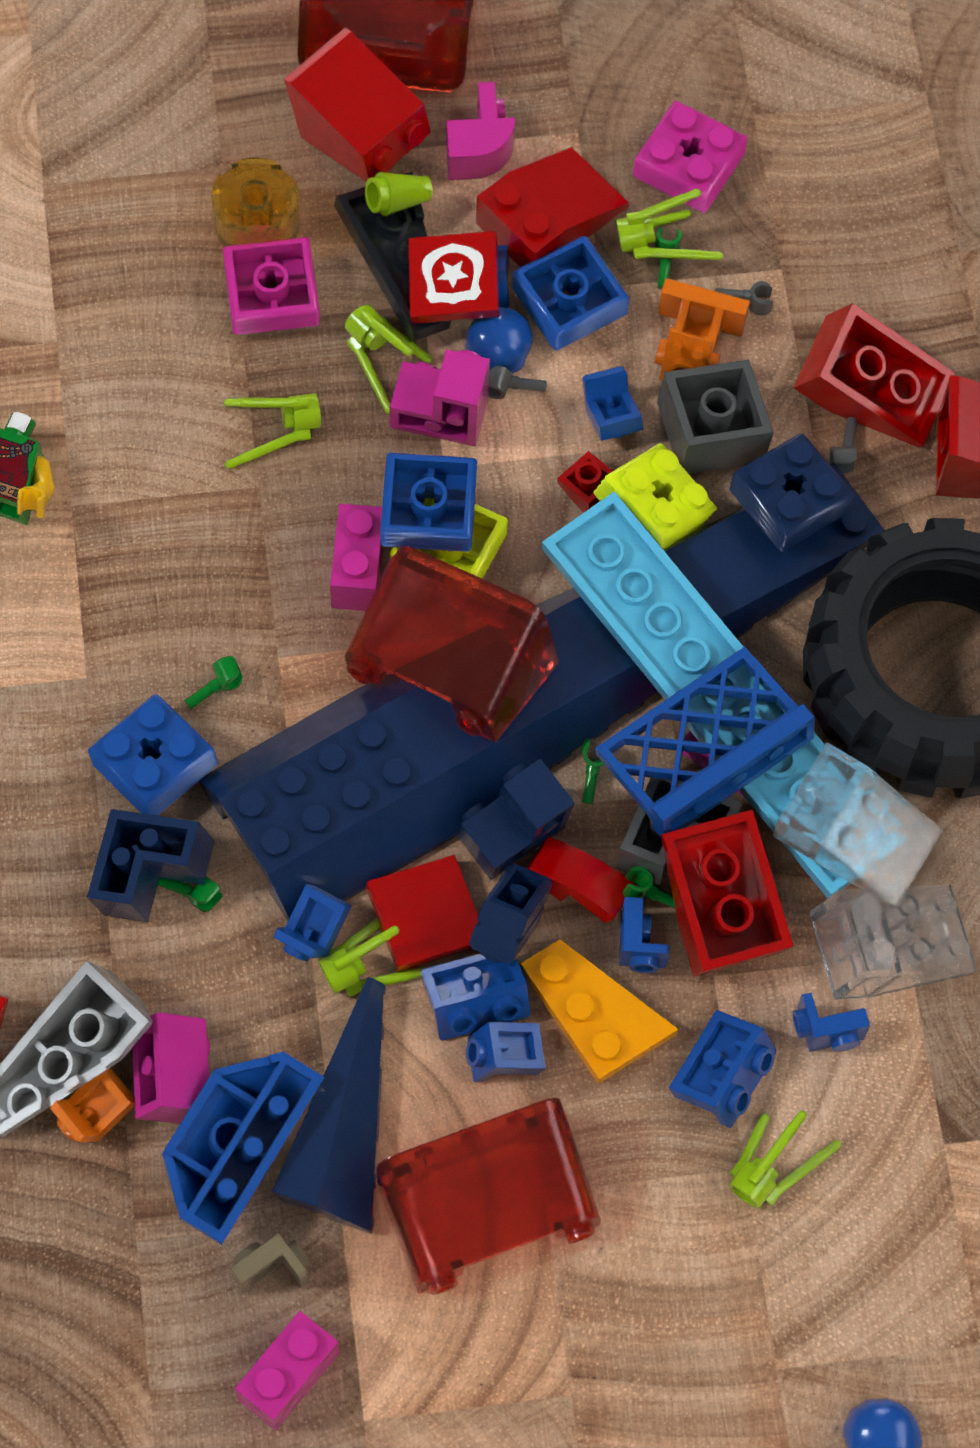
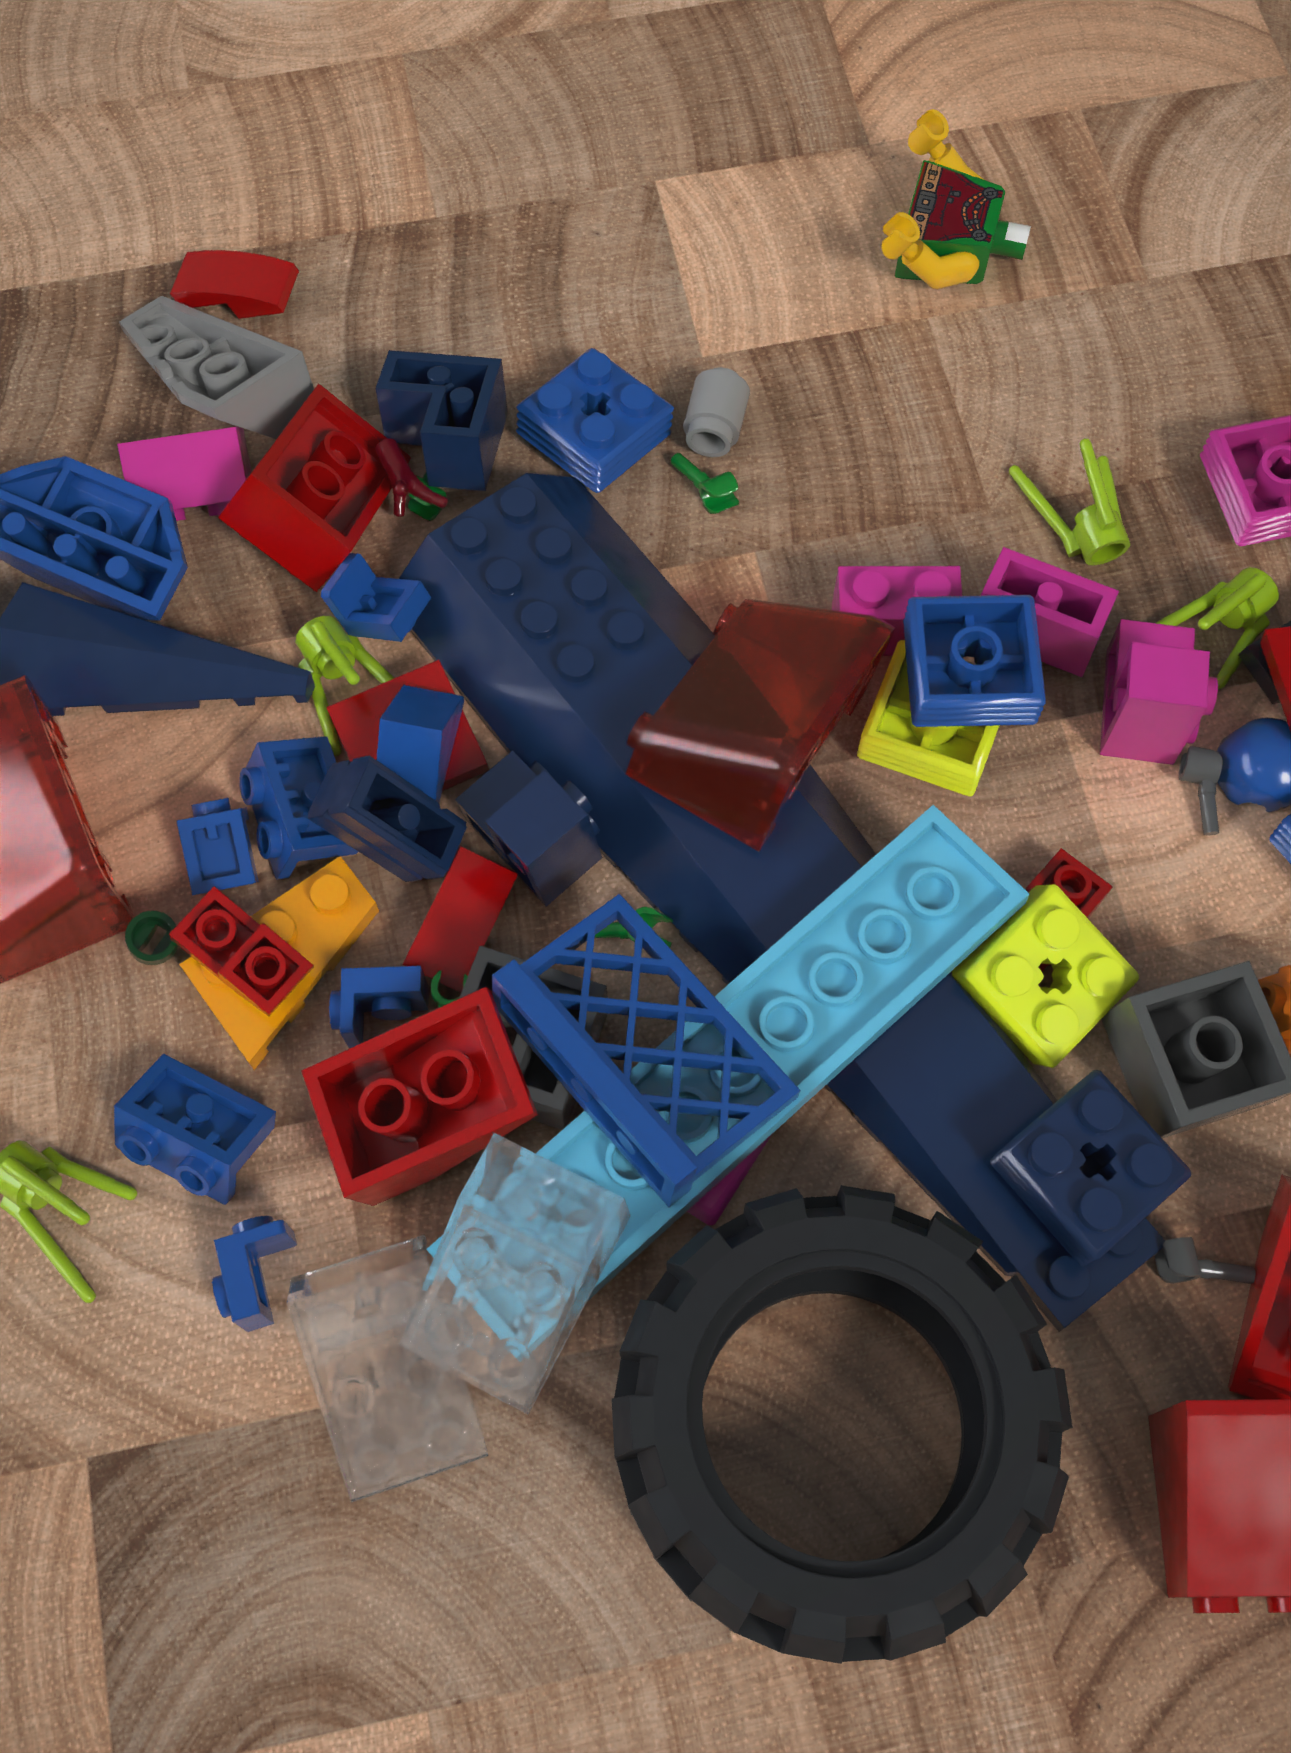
camera: 90 degrees right, 0 degrees up
orange bracket [50,1067,135,1143] -> none
blue bracket [582,366,643,441] -> none
none -> dark green hinge [125,911,178,965]
none -> red slope [169,886,314,1017]
none -> red slope [218,383,411,592]
none -> dark red bar [375,438,448,517]
none -> blue slope [377,685,464,803]
none -> light grey brick [683,367,750,457]
none -> dark pink brick [981,547,1119,677]

